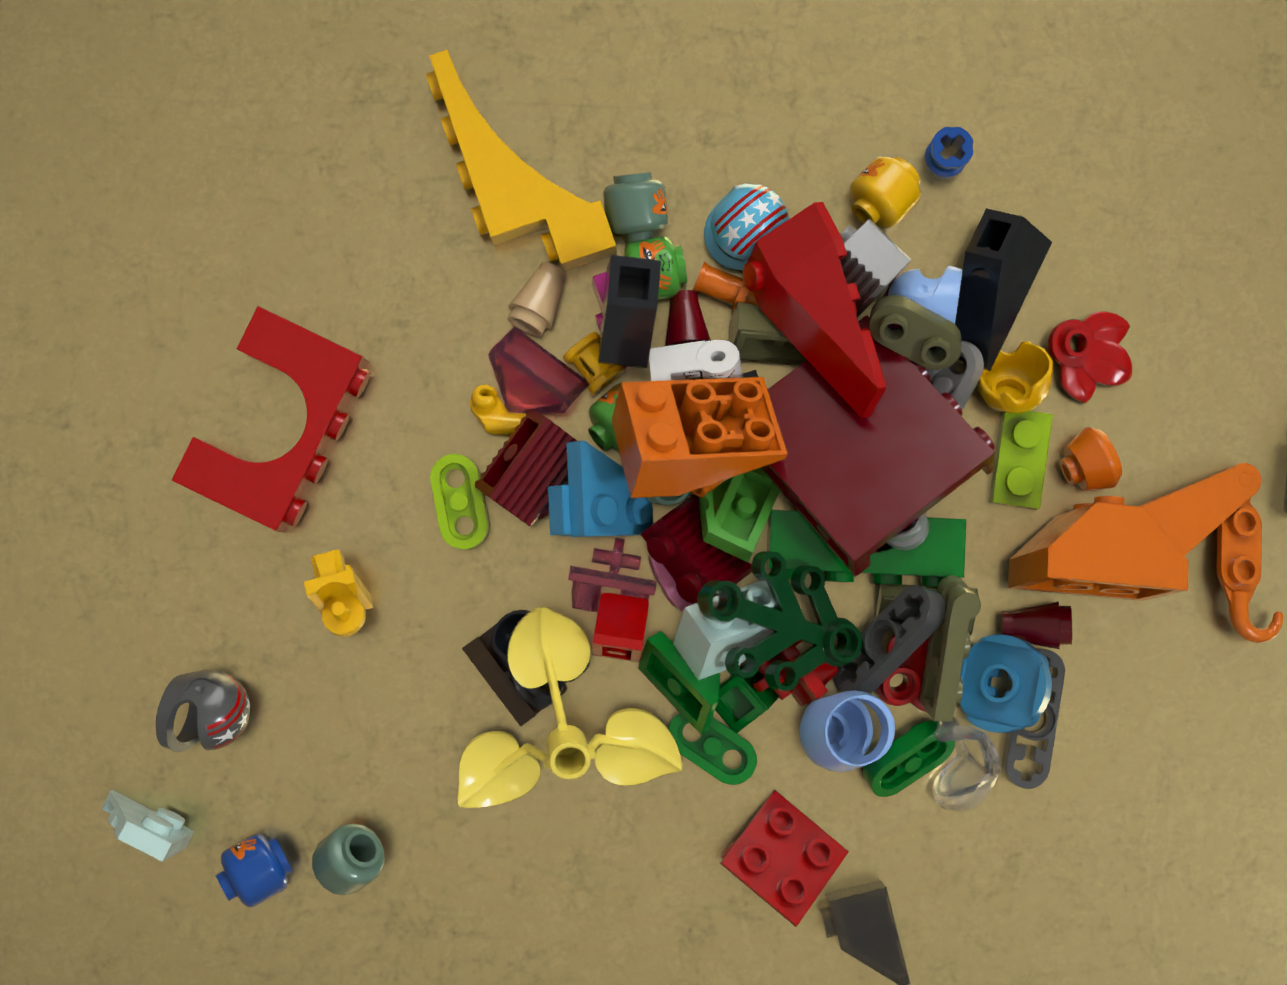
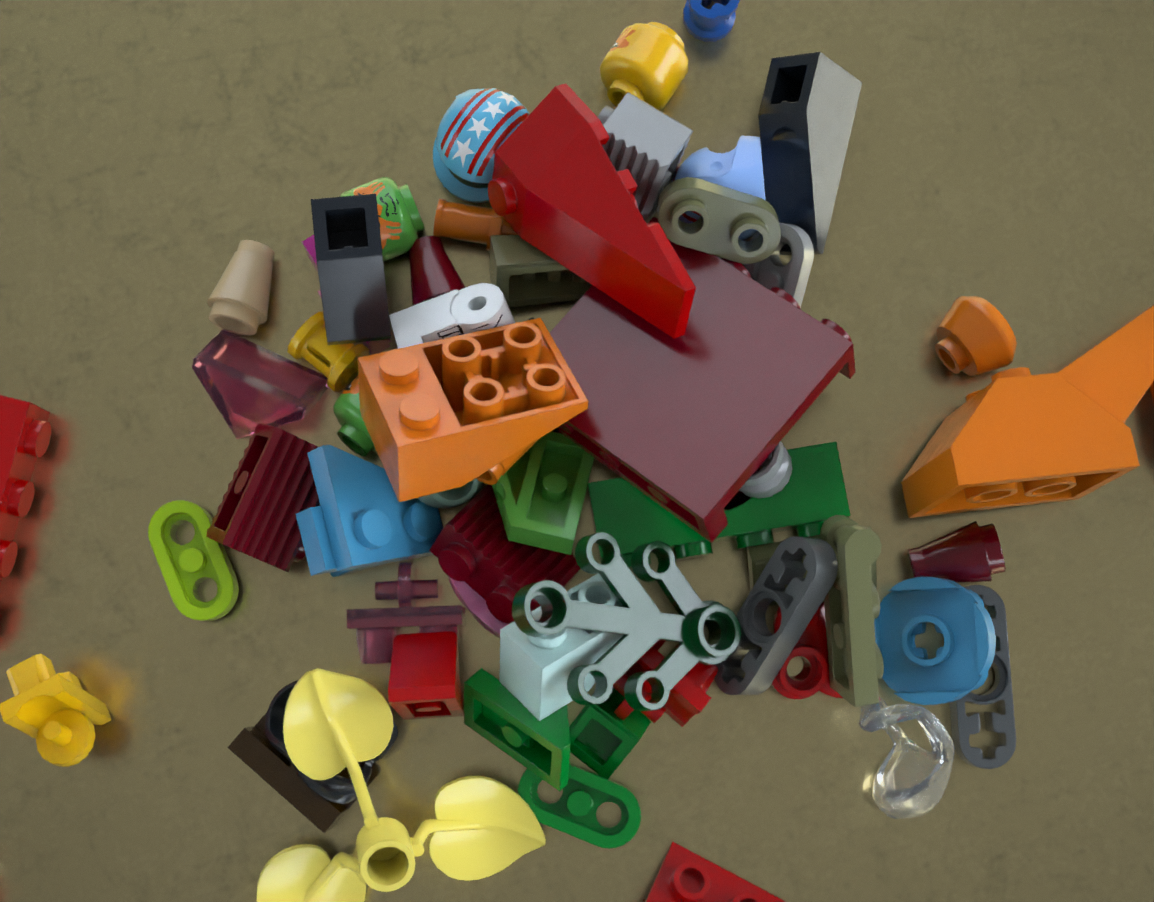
camera: 10 degrees left, 5 degrees down
yellow arch [425,50,617,271] -> none
yellow arm [469,384,526,436] -> none
sand green head [603,172,668,243] -> none
light blue helmet [799,690,895,772] -> none
green plate [863,720,955,797] -> none
yellow hair [977,341,1053,413] -> none
lime plate [989,411,1053,510] -> none
red plate [1047,311,1132,403] -> none

